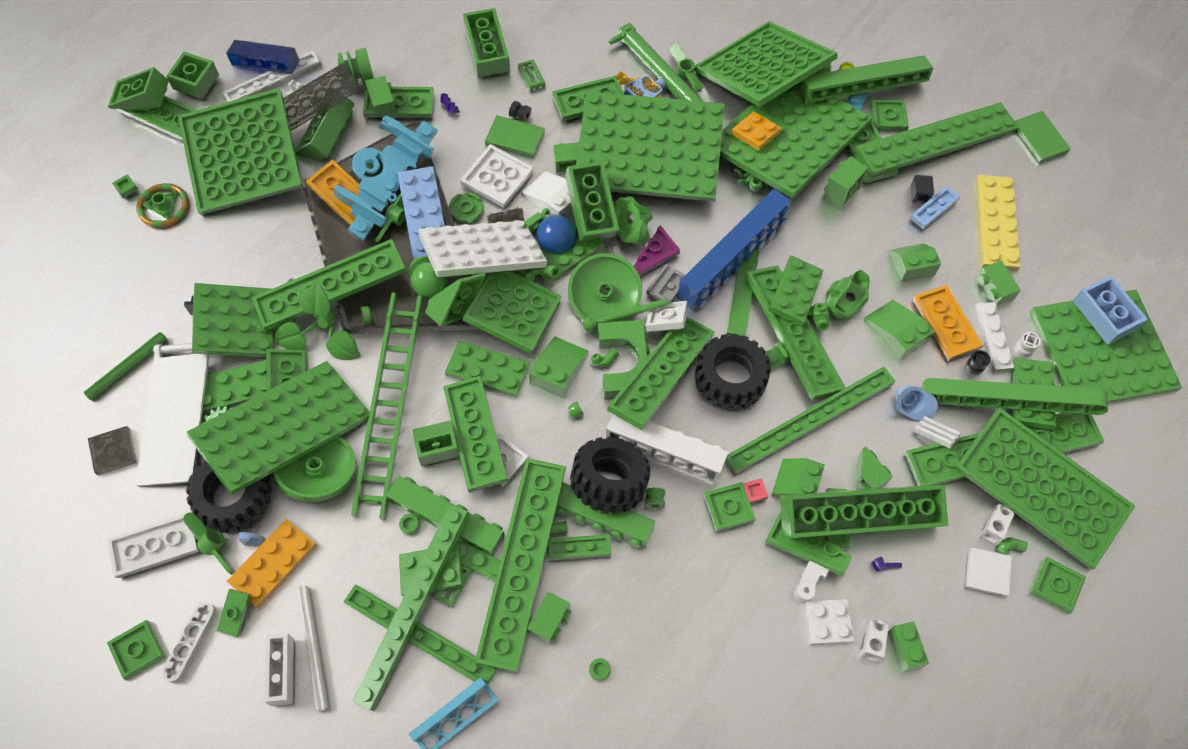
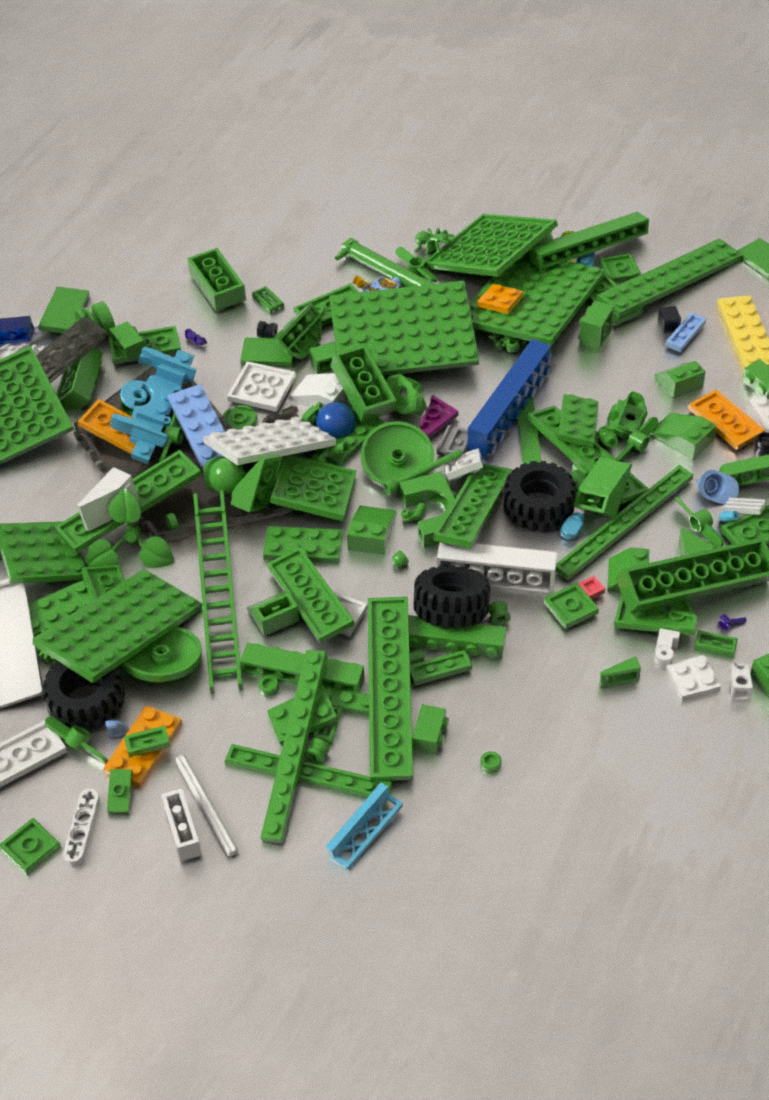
camera: 10 degrees left, 15 degrees down
none -> bright green tile [38,286,89,334]
none -> white slope [77,467,139,531]
none -> bright green plate [124,725,171,758]
none -> bright green wedge [274,303,322,360]
none -> bright green wheel [304,738,330,765]
none -> bright green animal [414,228,454,255]
none -> medium azure arm [560,512,584,540]
none -> bright green slope [573,458,632,519]
none -> bright green slope [599,657,641,688]
none -> bright green piece [615,417,659,461]
none -> bright green piece [675,496,724,548]
none -> bright green tile [694,630,738,658]
none -> medium azure arm [719,511,739,524]

